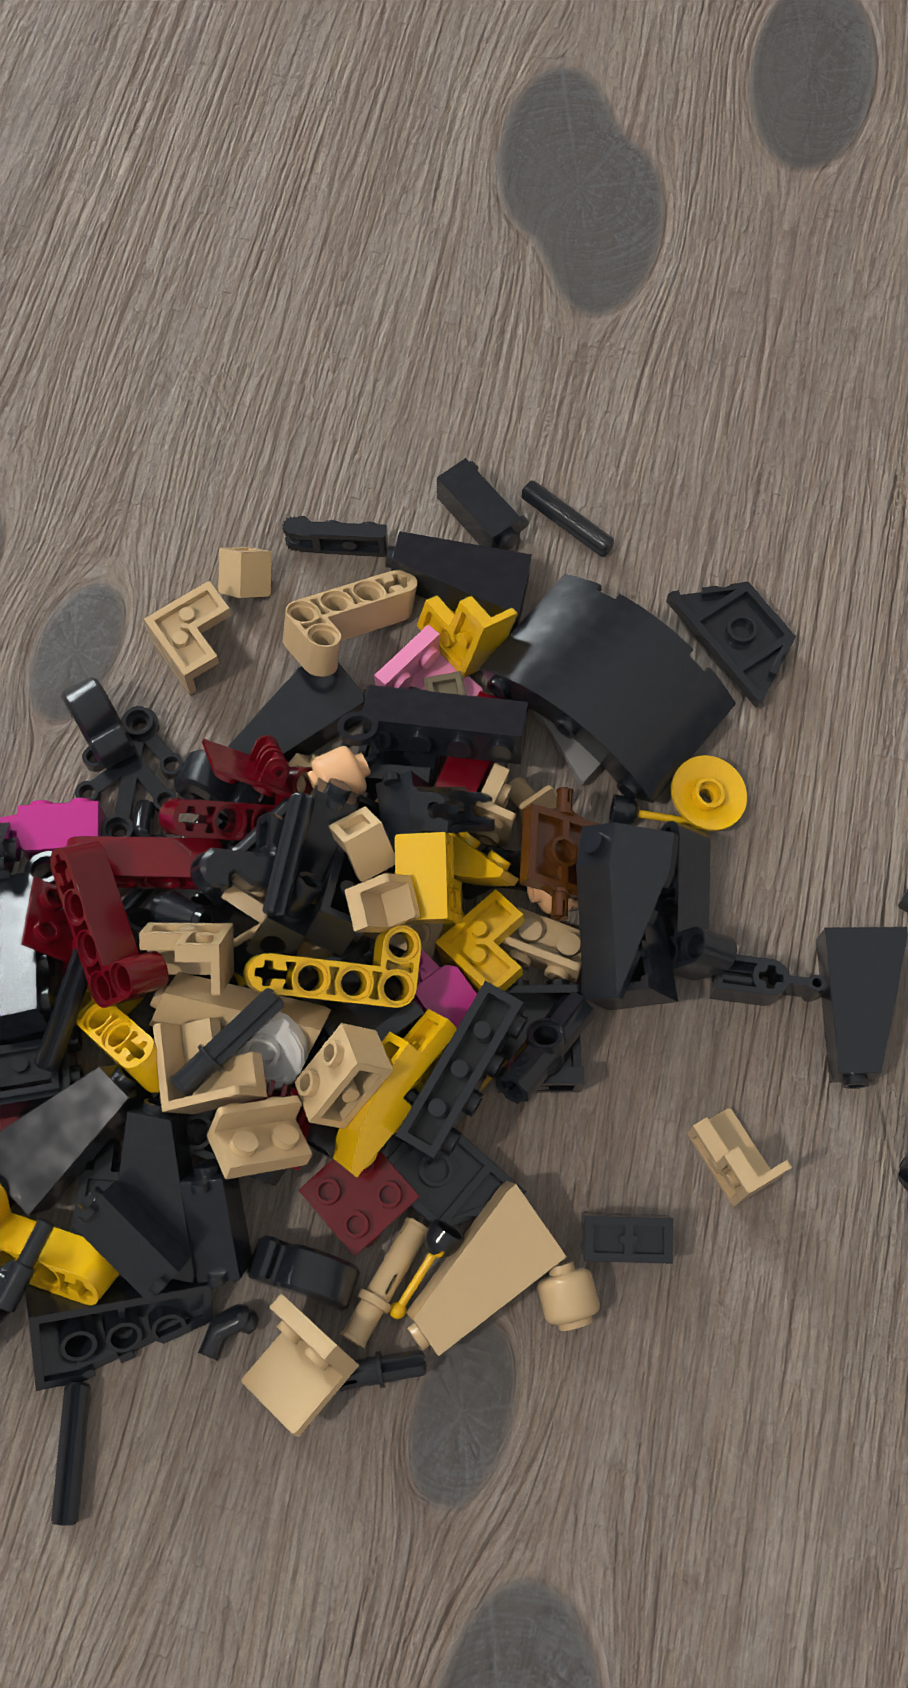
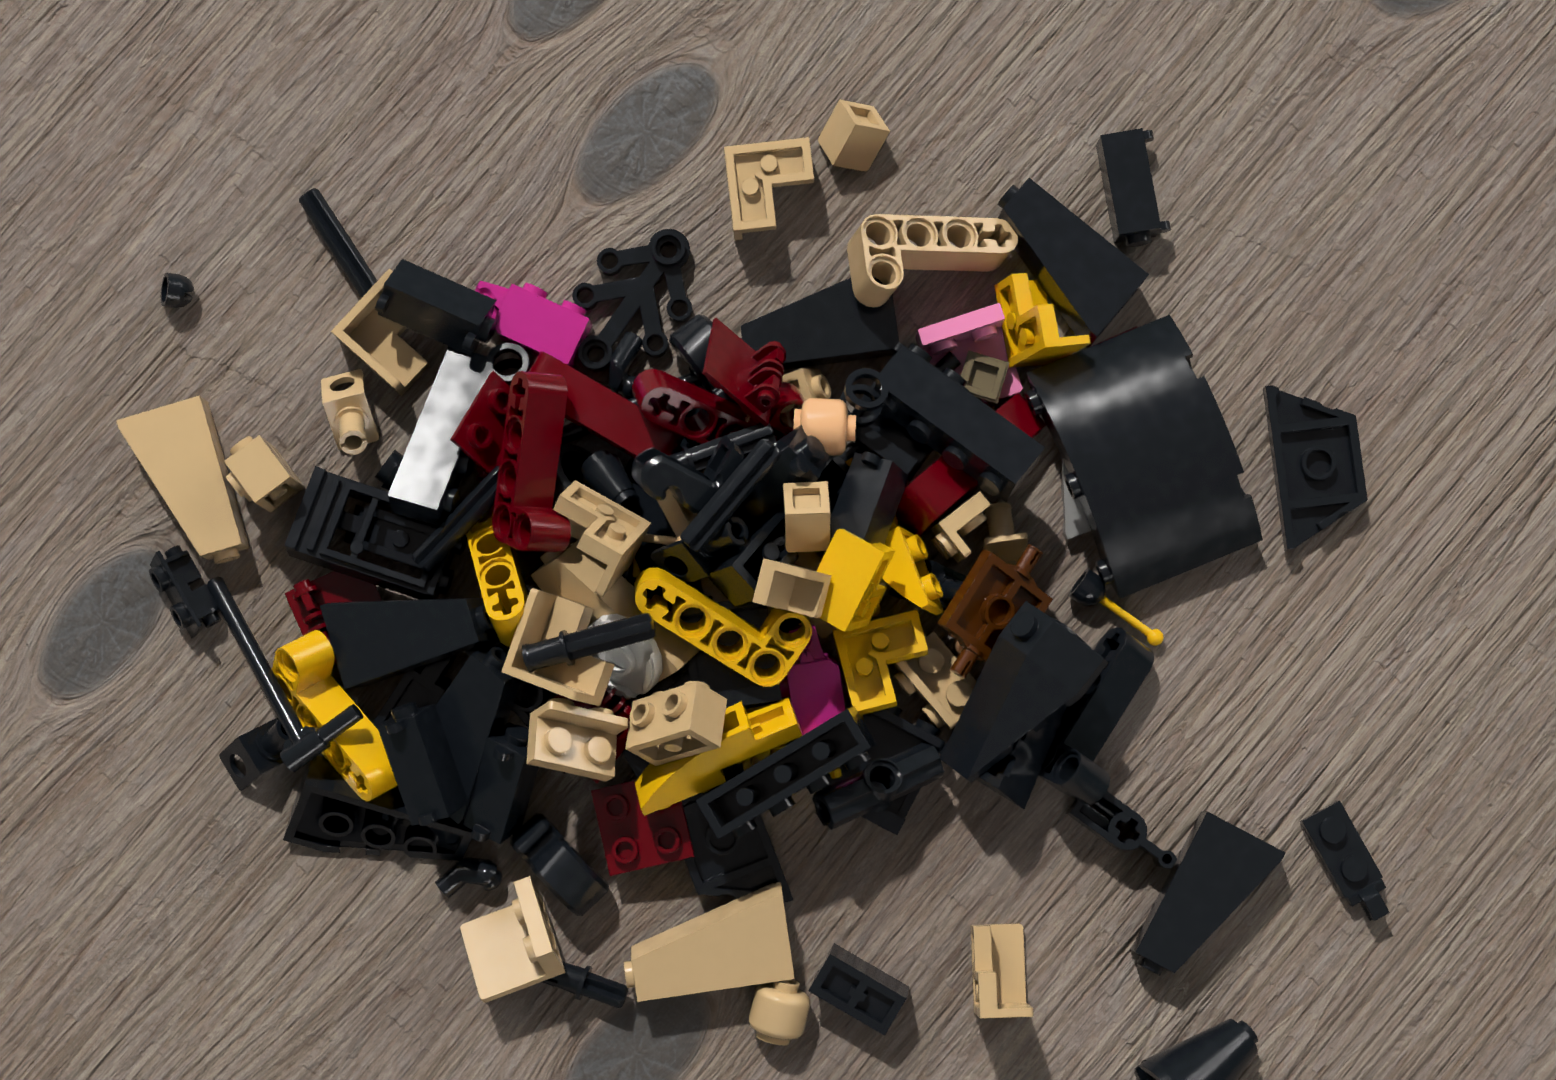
camera: 30 degrees right, 15 degrees up
black axle [51,1382,91,1526] -> none
black animal [61,677,136,769] -> none
black hinge [282,516,389,557] -> none
tan pin [340,1217,428,1349] -> none
hinge [389,1219,464,1319] -> none
black hinge [409,786,495,833] -> none
black axle [521,480,614,557] -> none
yellow dish [671,755,747,831] -> none

